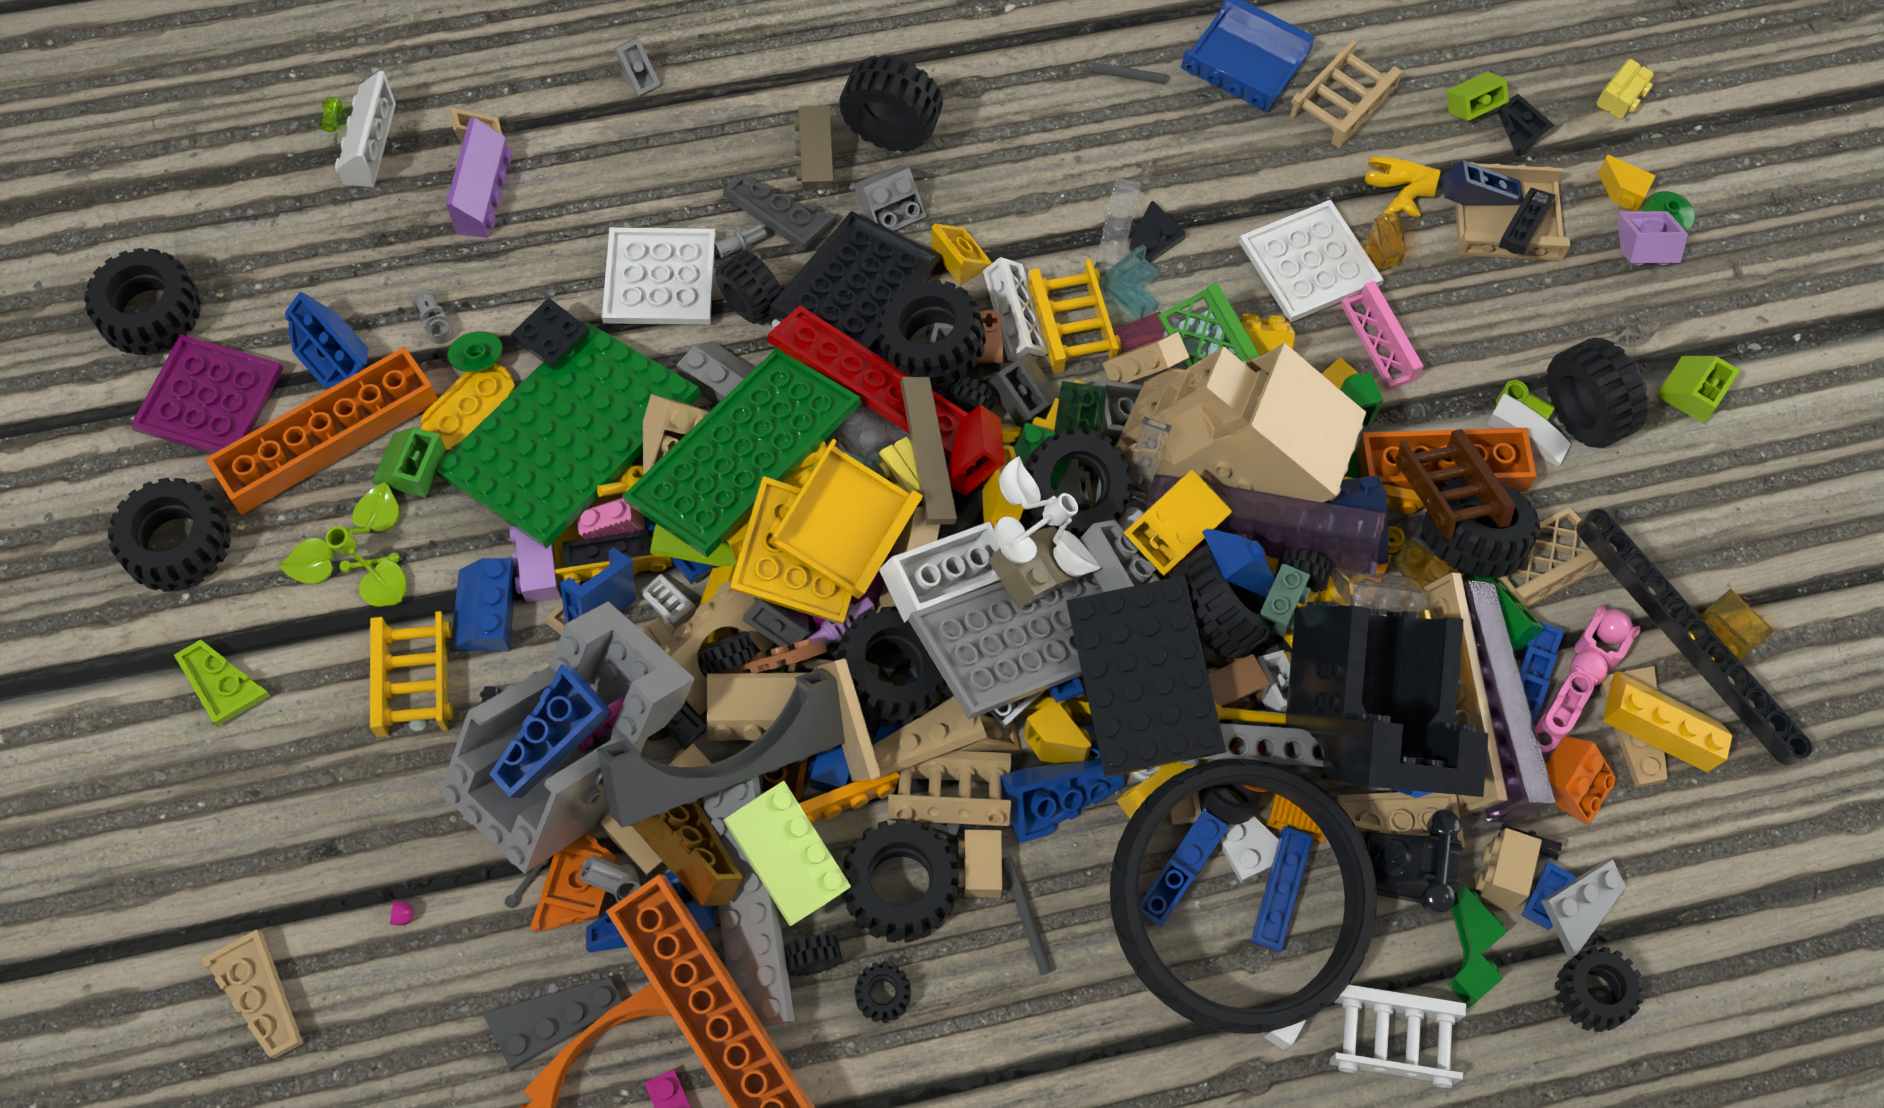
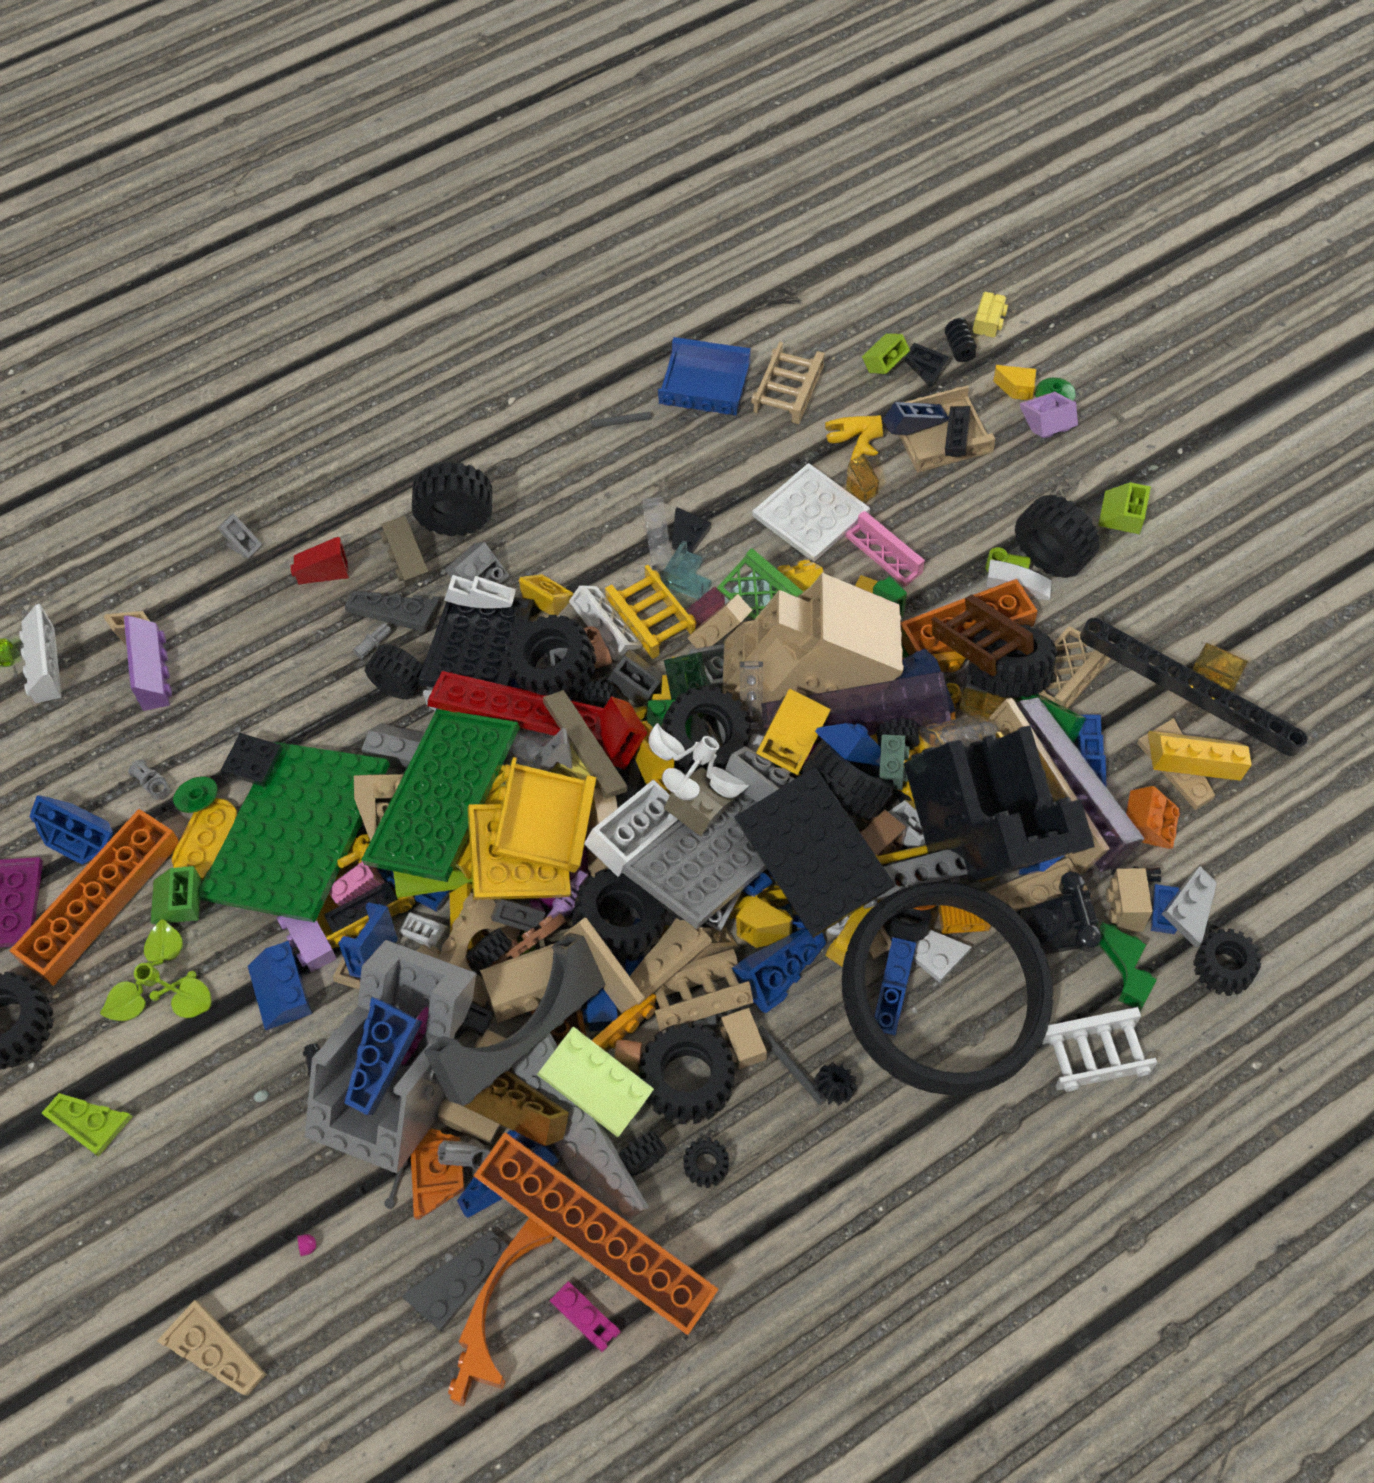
camera: 15 degrees left, 5 degrees down
yellow fence [370,611,453,738] -> none
white plate [602,227,716,325] -> none
blue tile [1250,826,1314,953] -> none
white slope [1264,1020,1305,1050] -> none
bright pink piece [1527,604,1640,756] -> none
none -> red slope [290,537,349,585]
none -> white slope [444,575,516,608]
none -> light grey slope [535,728,572,771]
none -> nougat piece [615,1040,642,1075]
none -> black gear [814,1062,857,1106]
none -> black piece [944,318,977,363]

